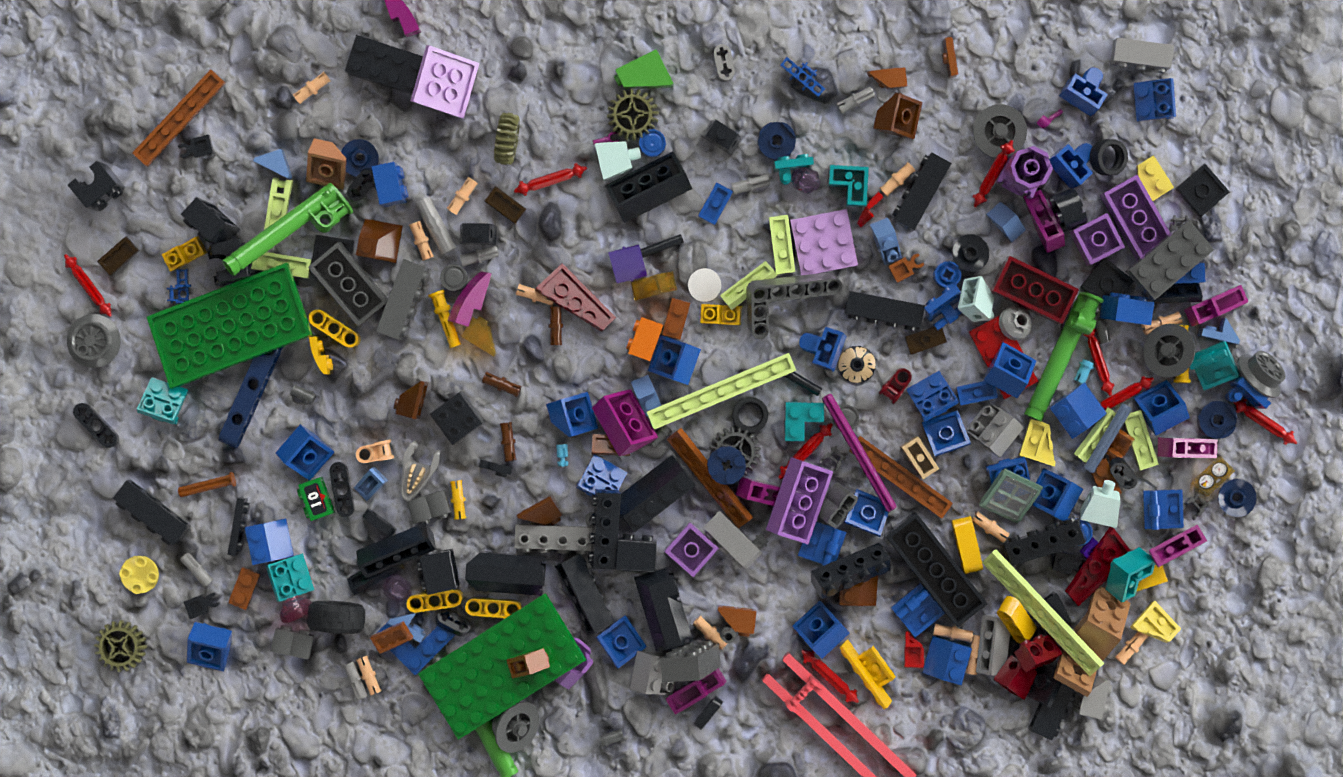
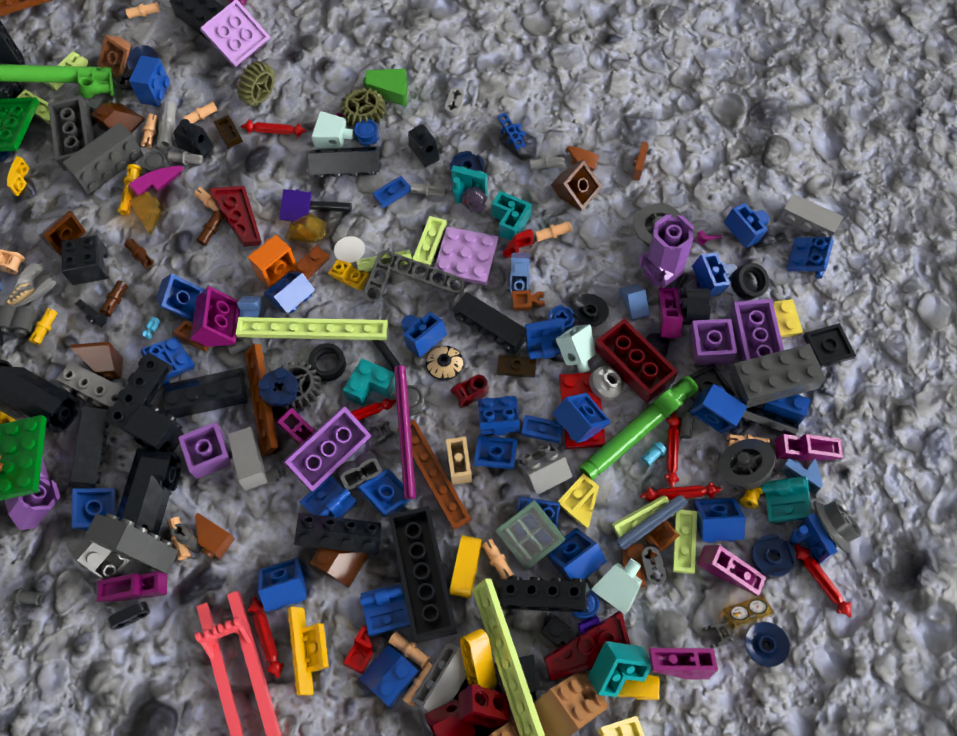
camera: 30 degrees right, 25 degrees down
black plate [178,134,215,159] -> none
medium blue slope [253,149,292,180] -> none
yellow beam [309,310,361,348] -> none
black brick [892,152,952,232] -> none
red wheel [972,140,1015,207] -> none
blue slope [1050,382,1107,439] -> none
blue plate [1143,489,1184,530] -> none

